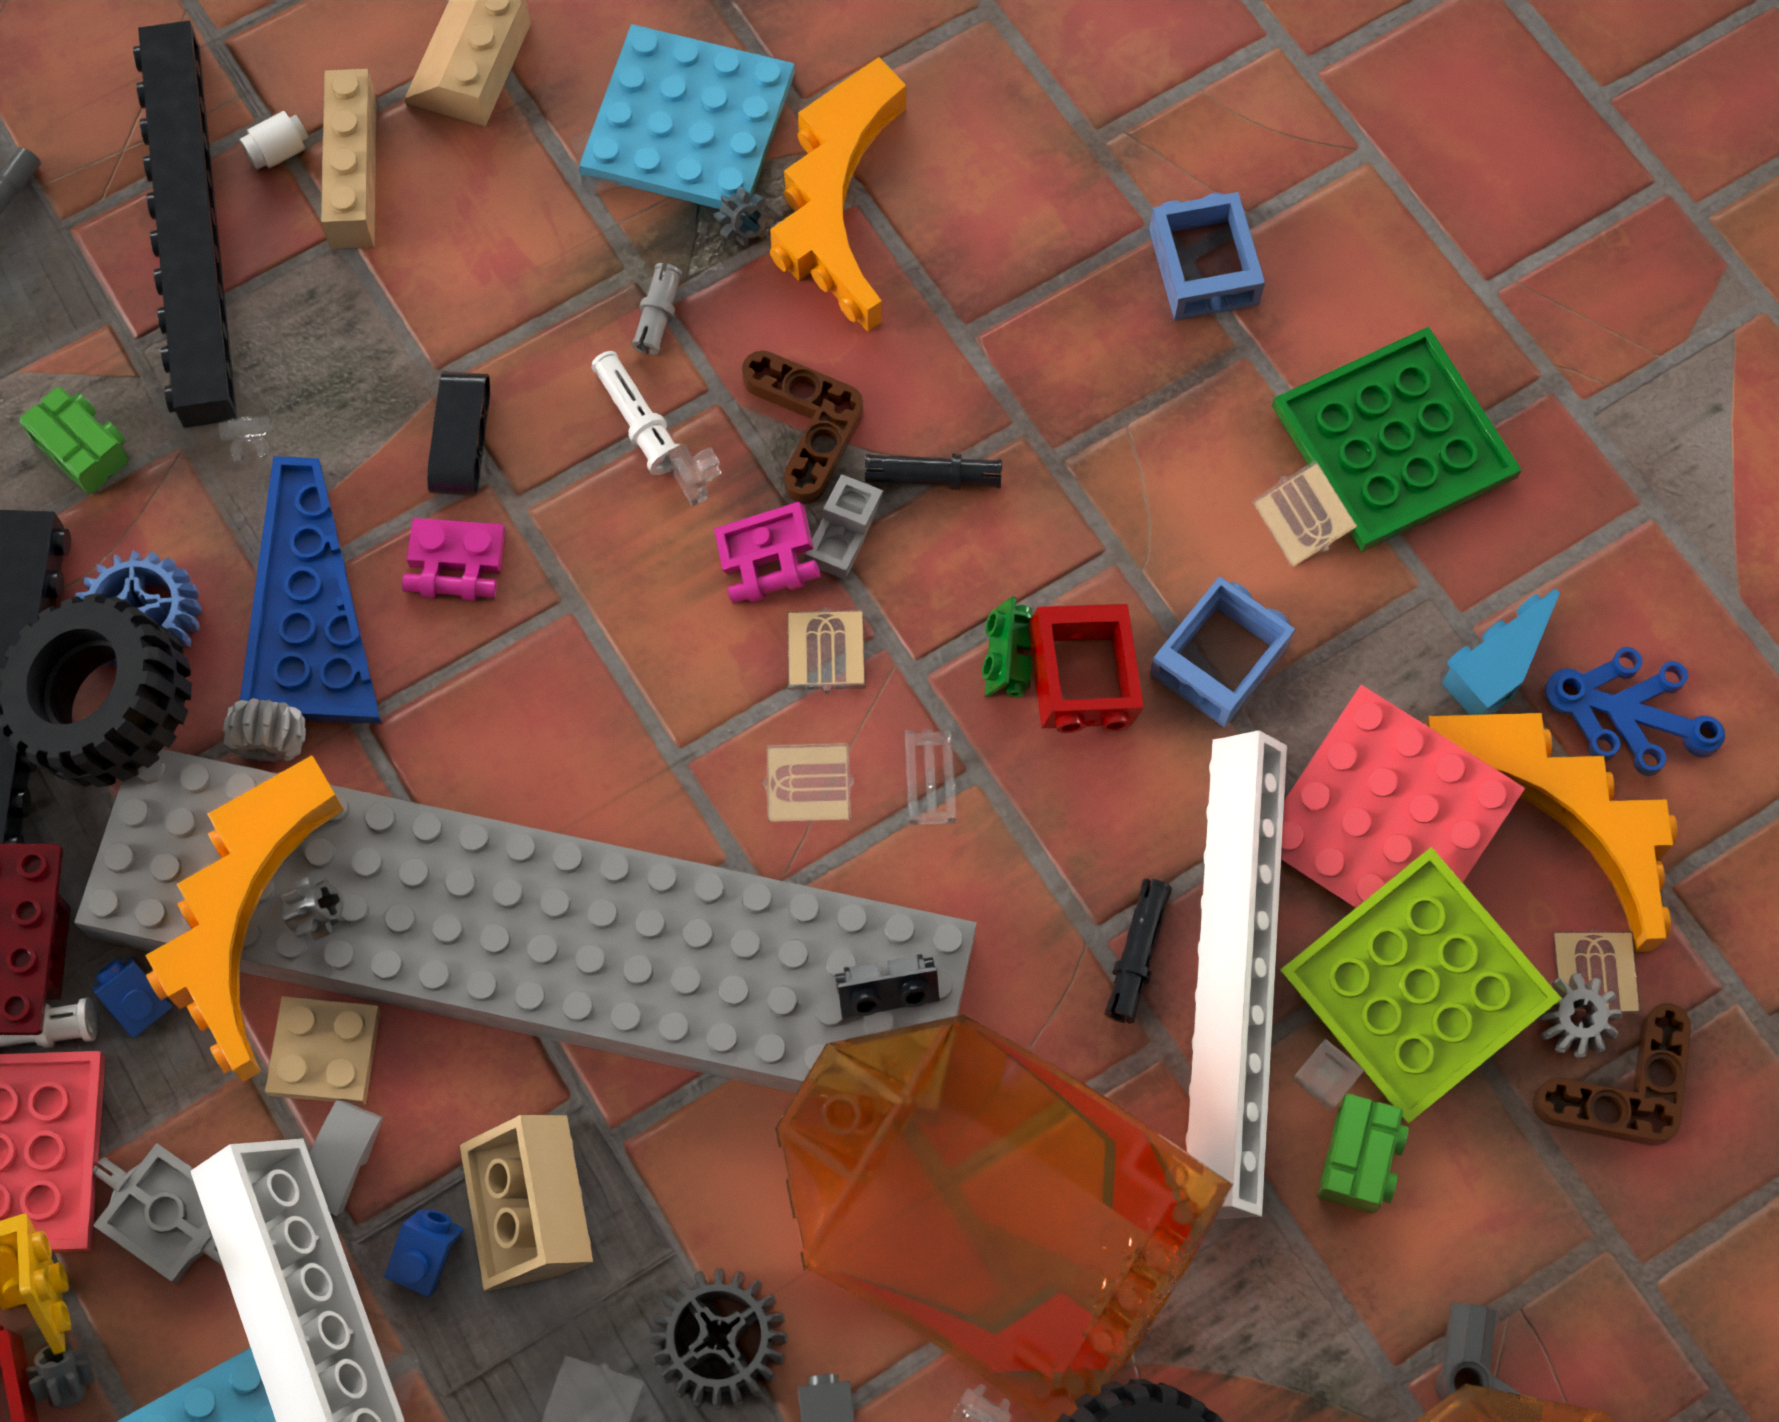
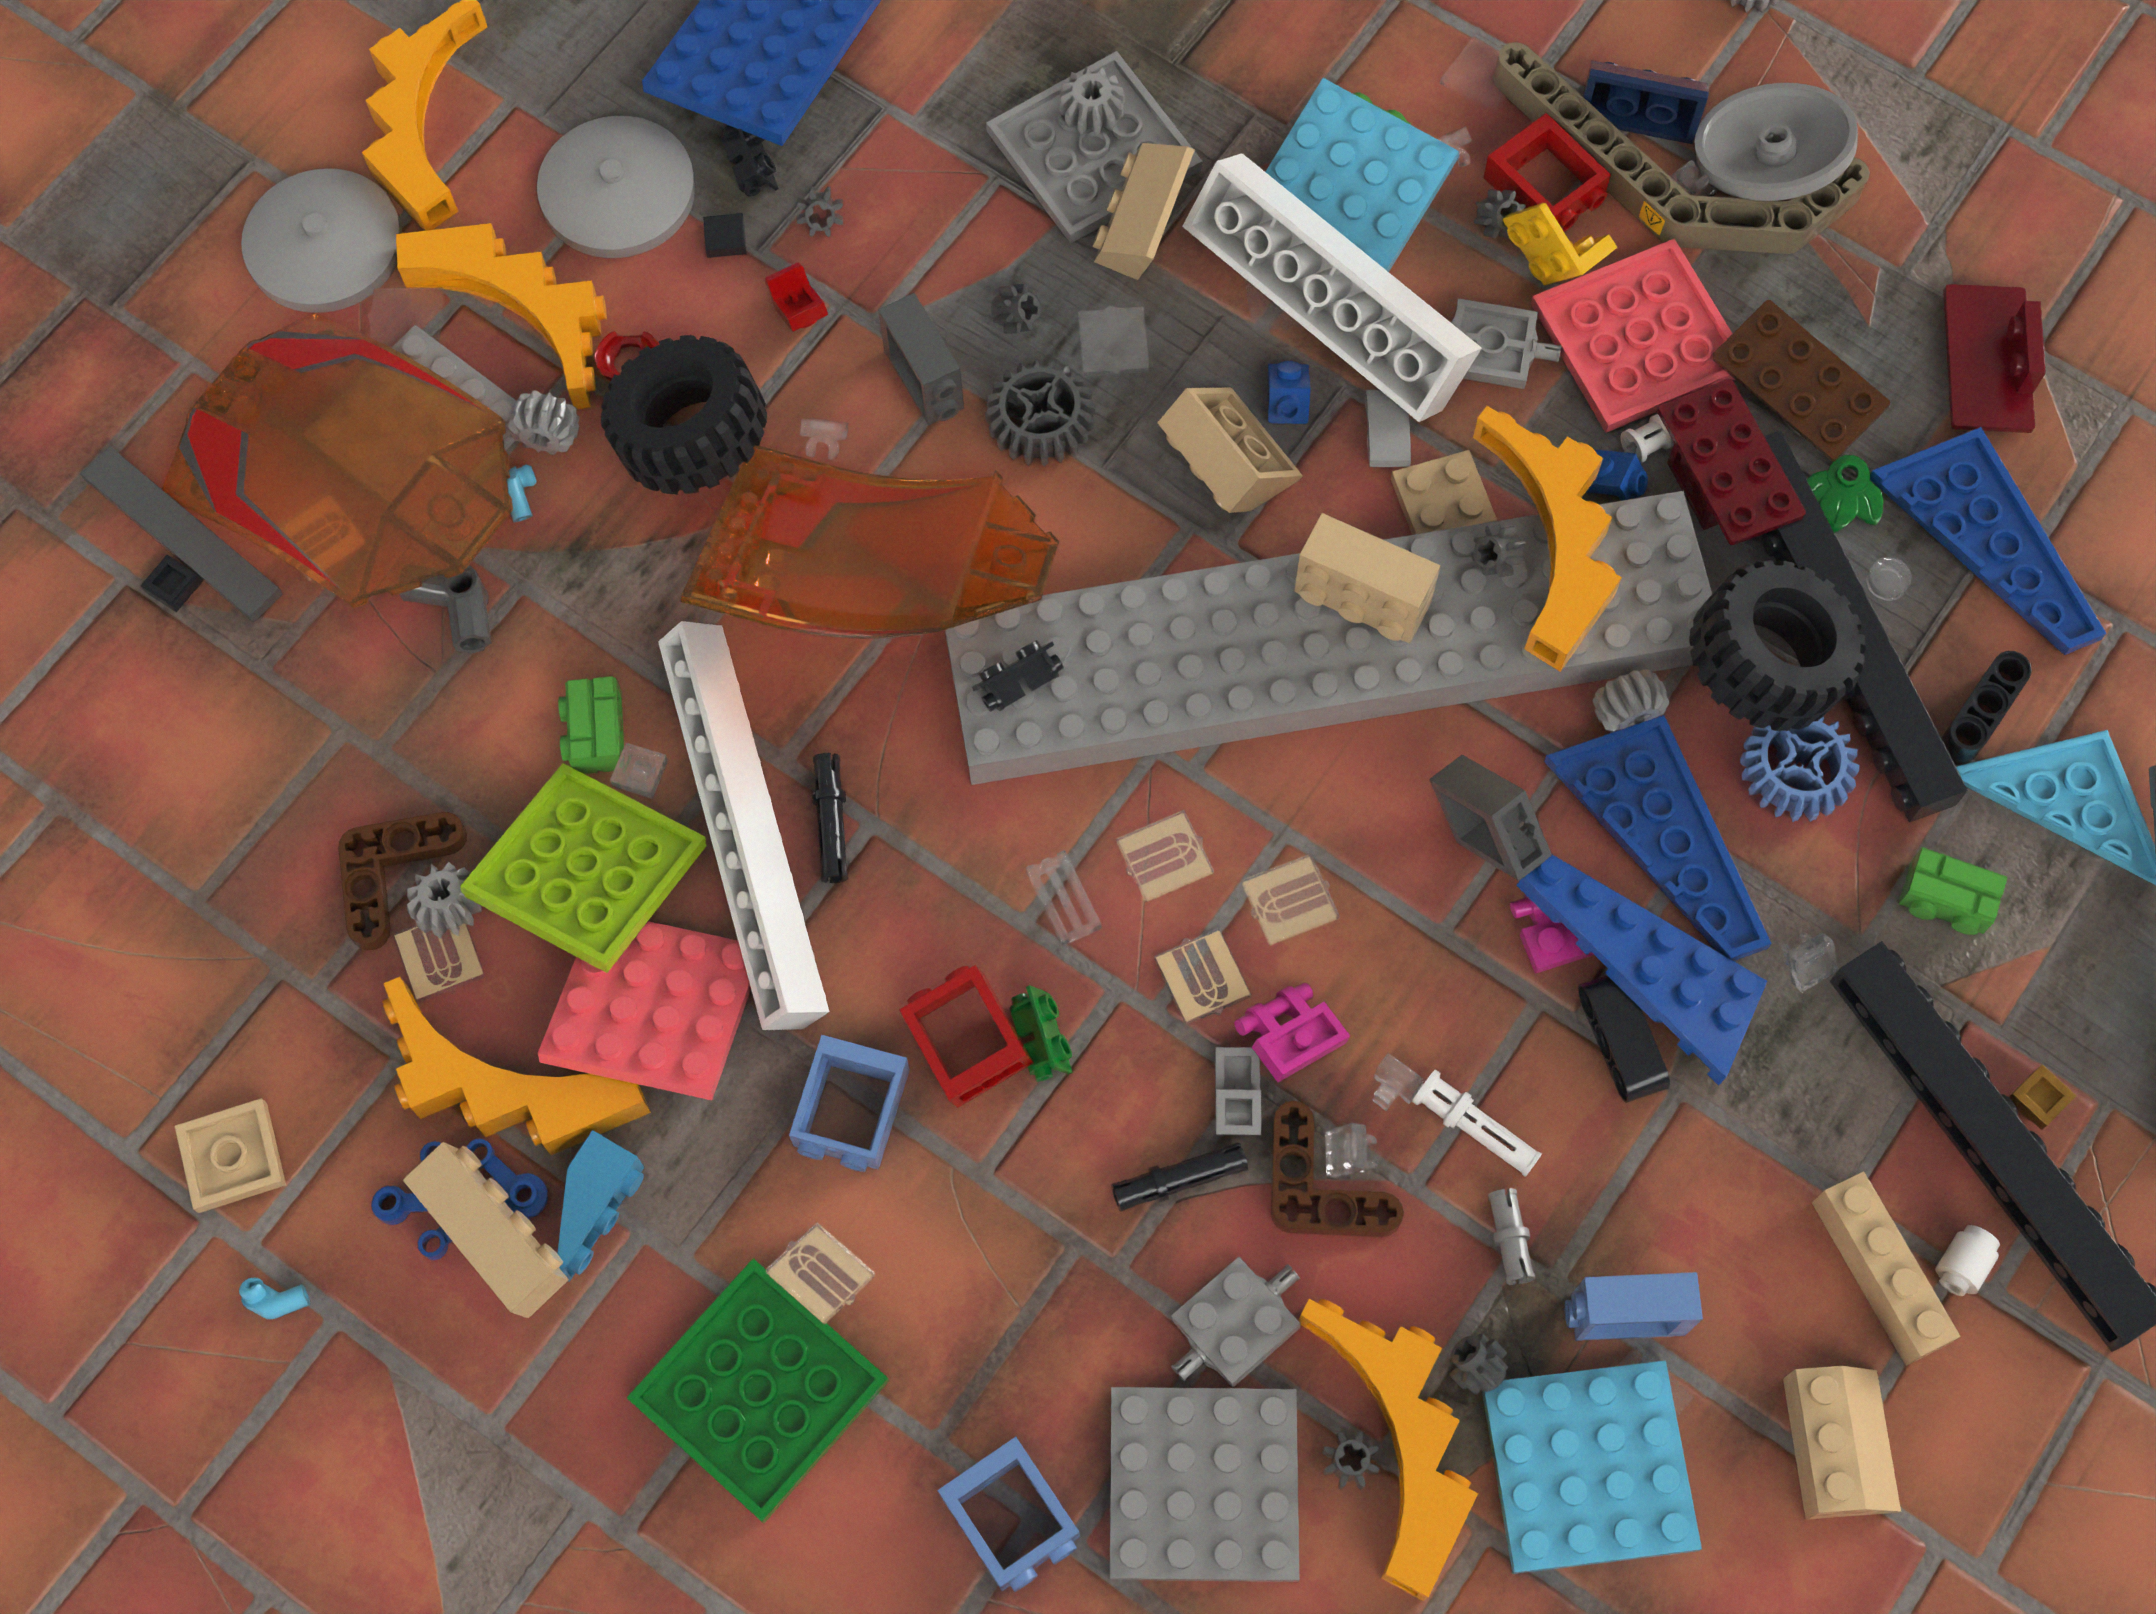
camera: 160 degrees right, 0 degrees up
none -> tan brick [403,1142,569,1318]
none -> light grey plate [1110,1387,1300,1582]
none -> light grey plate [1171,1257,1301,1388]
none -> clear piece [1242,854,1340,946]
none -> tan brick [1294,513,1441,644]
none -> dark grey gear [1322,1431,1379,1490]
none -> clear tile [1325,1123,1378,1178]
none -> dark grey window [1429,755,1552,881]
none -> blue wing [1516,855,1767,1086]
none -> medium blue window [1565,1272,1703,1341]
none -> pearl gold tile [2009,1064,2076,1130]

